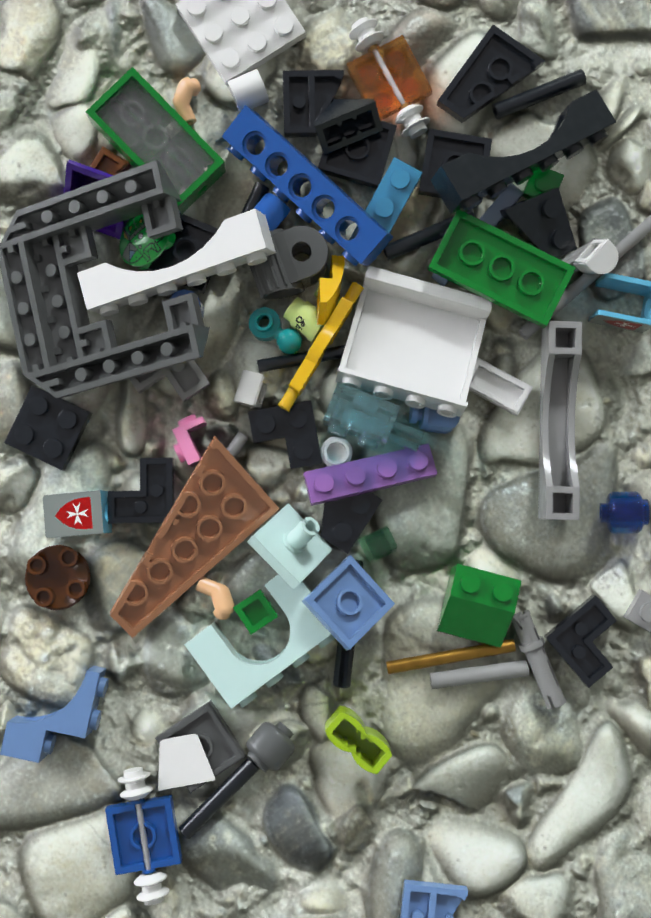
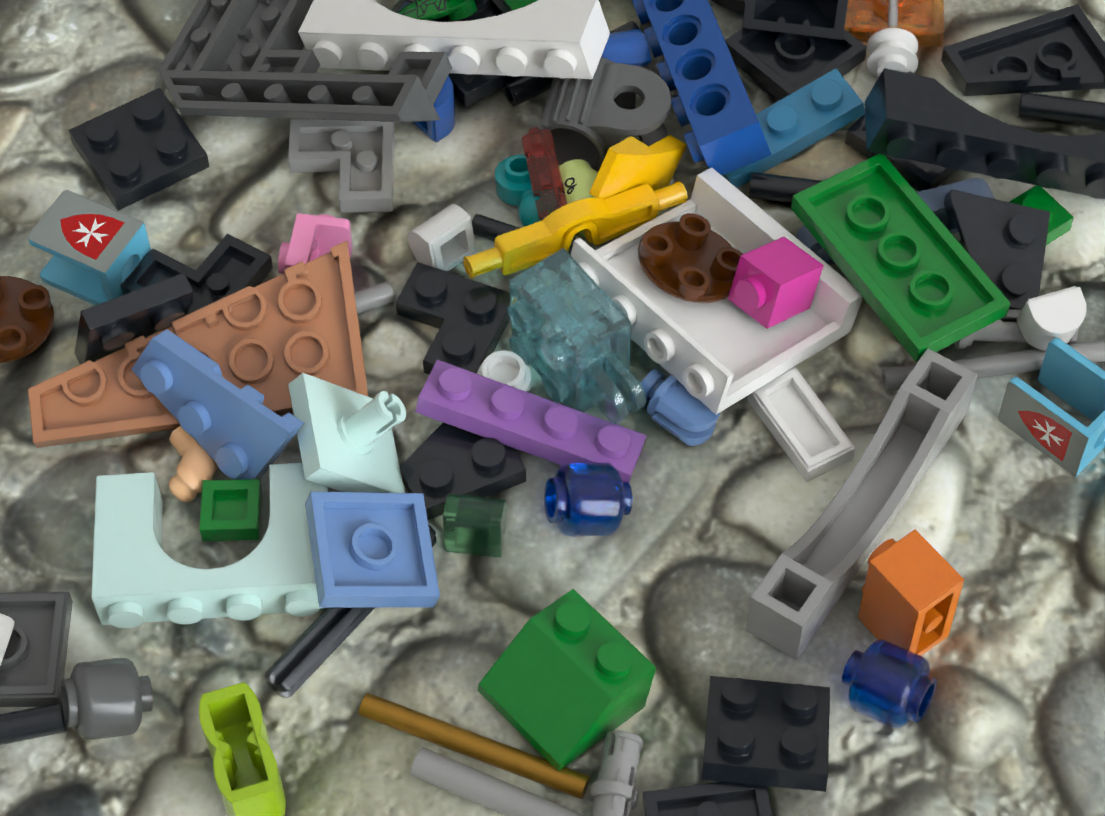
camera: 30 degrees right, 30 degrees down
none -> black wing [74,273,193,364]
none -> medium blue wing [131,329,304,480]
none -> clear red axle [522,127,568,221]
none -> clear blue head [544,462,633,537]
none -> reddish brown dish [638,213,743,303]
none -> black plate [702,676,830,792]
none -> dark pink brick [728,237,824,329]
none -> orange brick [858,529,964,668]

